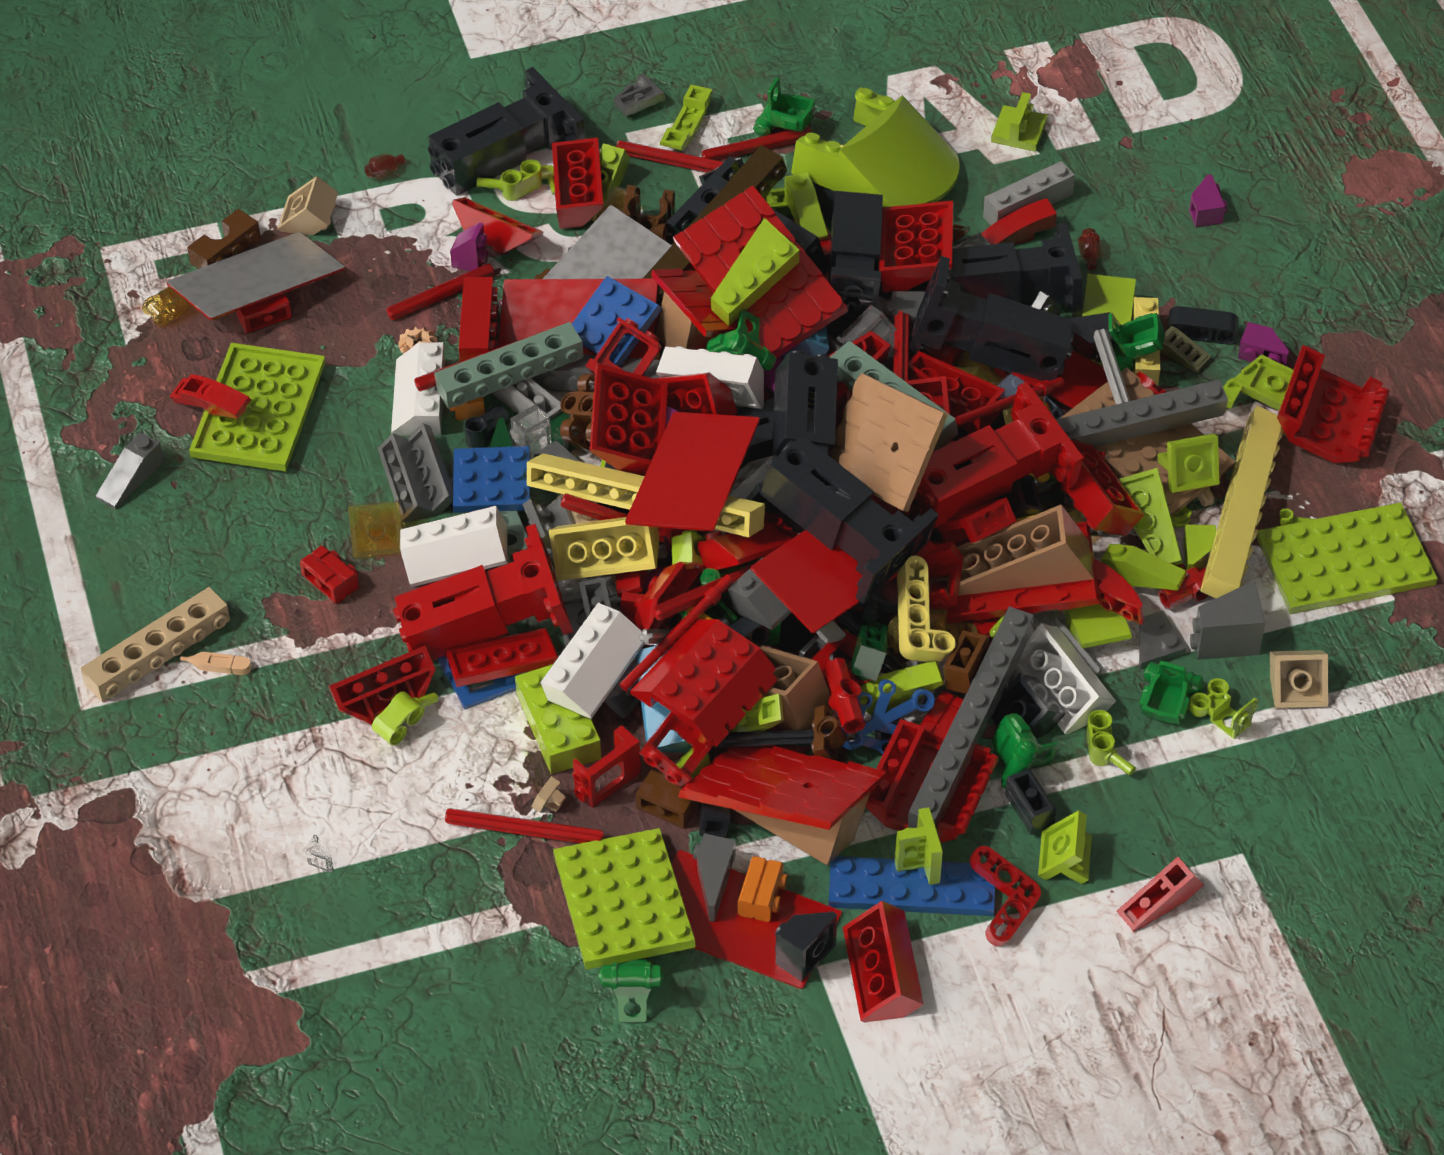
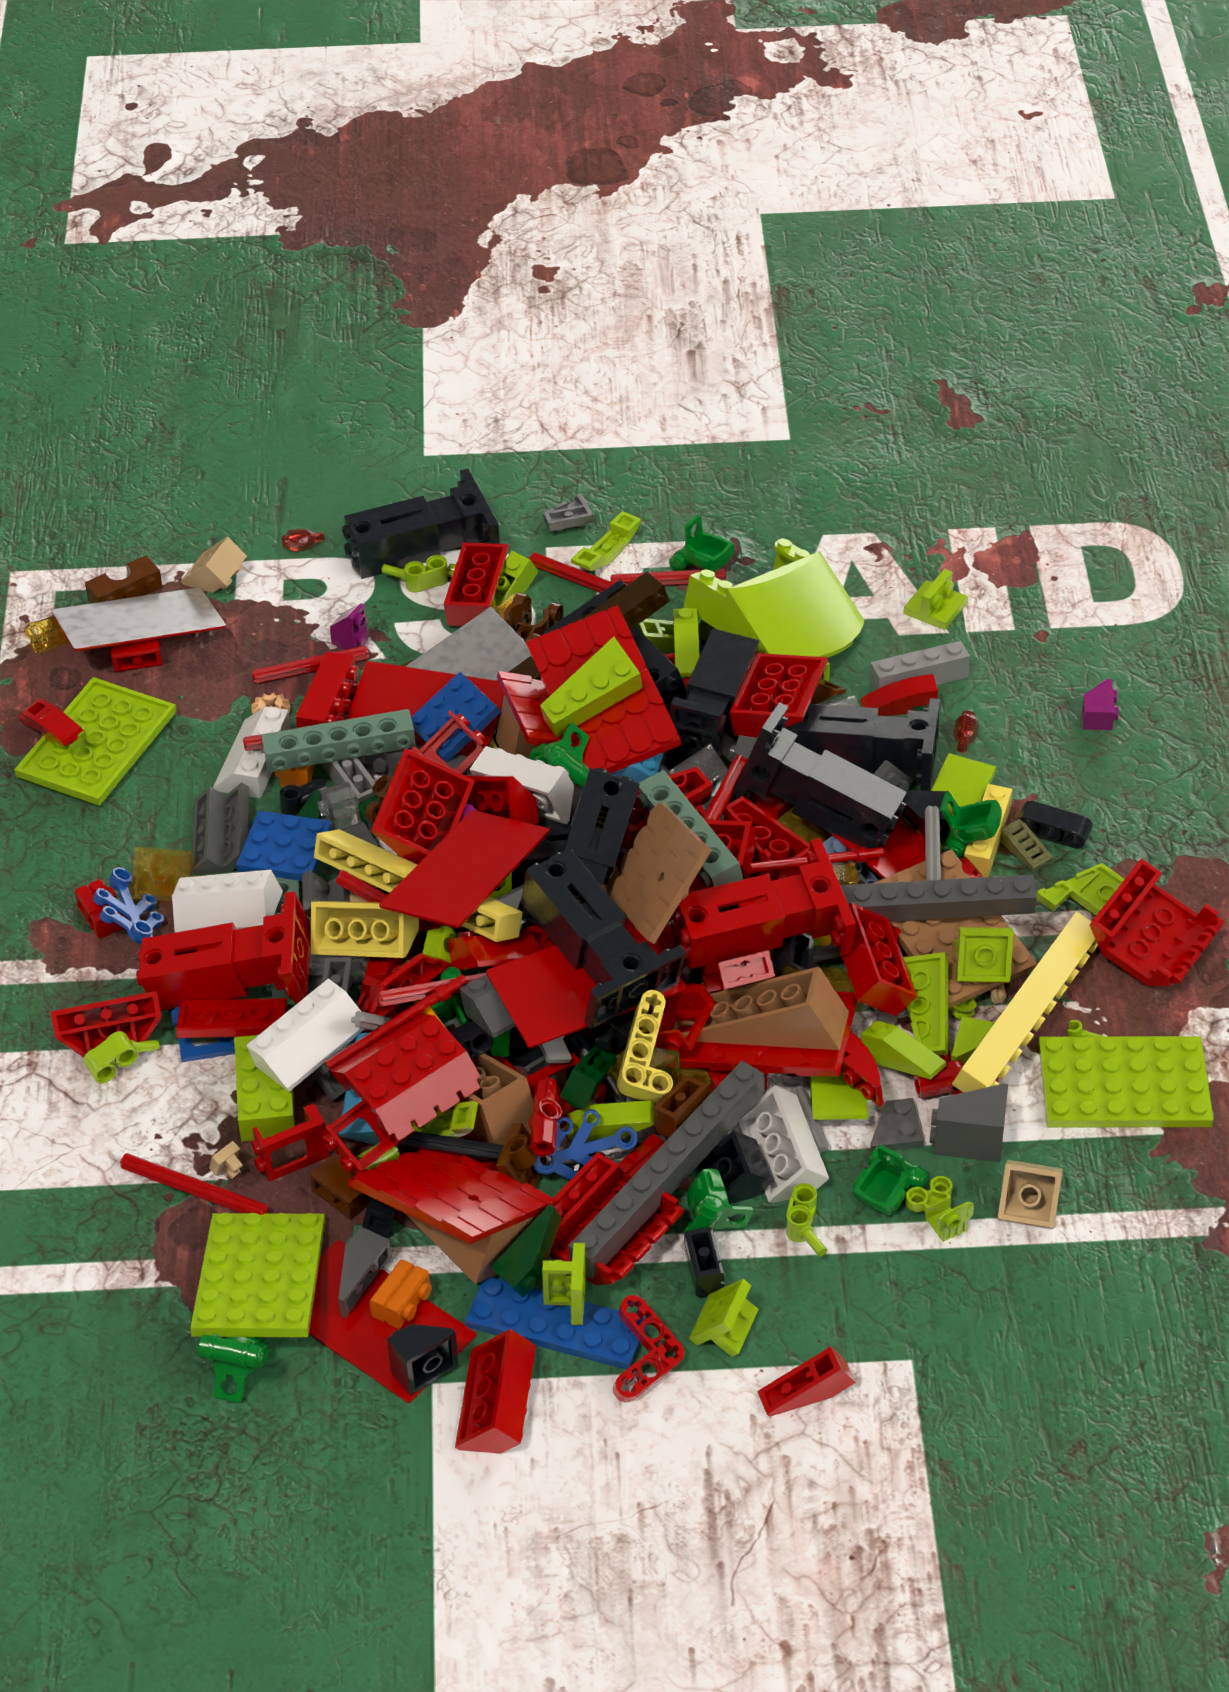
camera: 15 degrees right, 5 degrees down
red wedge [452,197,544,253] -> none
magenta slope [1238,322,1289,366] -> none
none -> blue plant [93,867,164,944]
none -> dark green slope [491,1204,562,1298]

